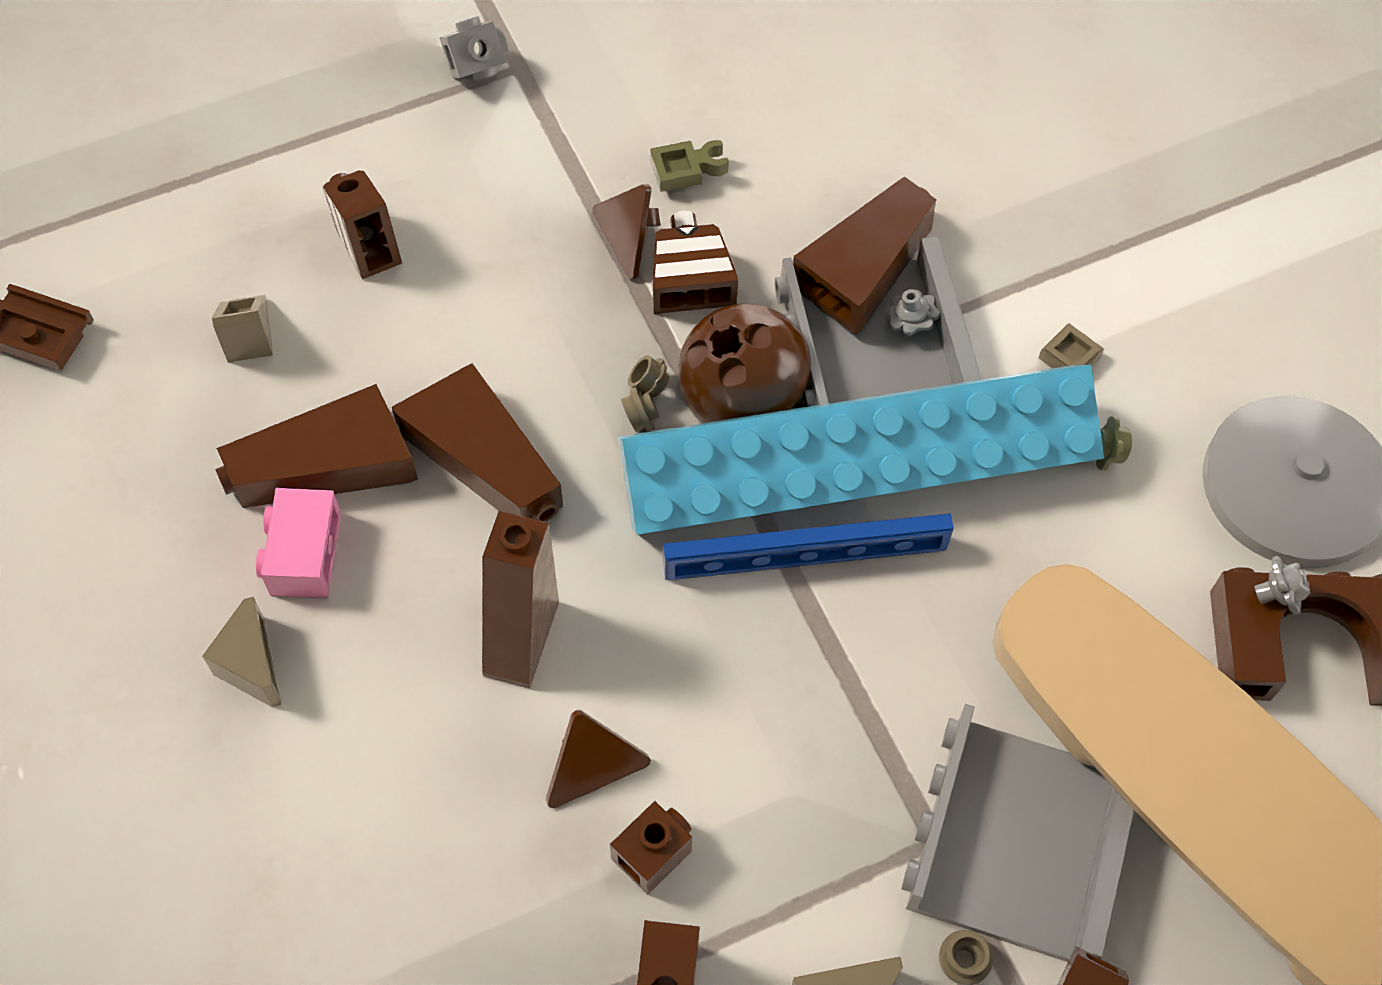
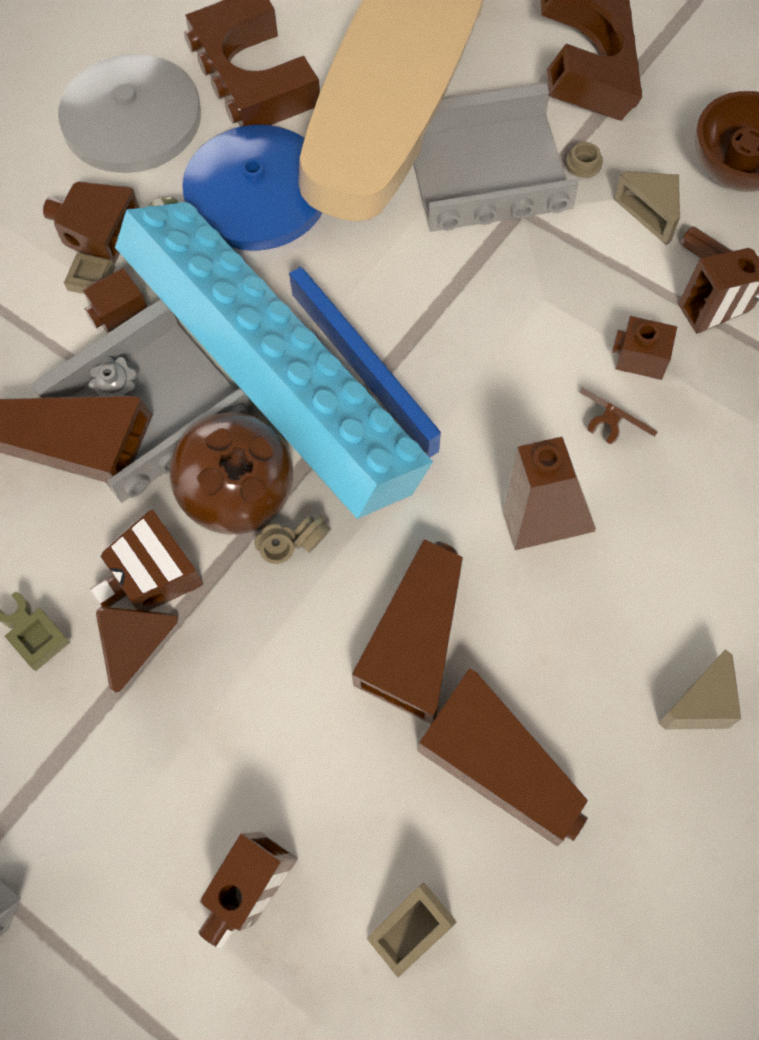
camera: 115 degrees left, 5 degrees up
bright pink brick [256,488,341,598] -> none
light grey plant [1255,556,1311,615] -> none
none -> reddish brown torso [43,181,139,264]
none -> reddish brown brick [83,268,147,334]
none -> blue dish [182,125,322,251]

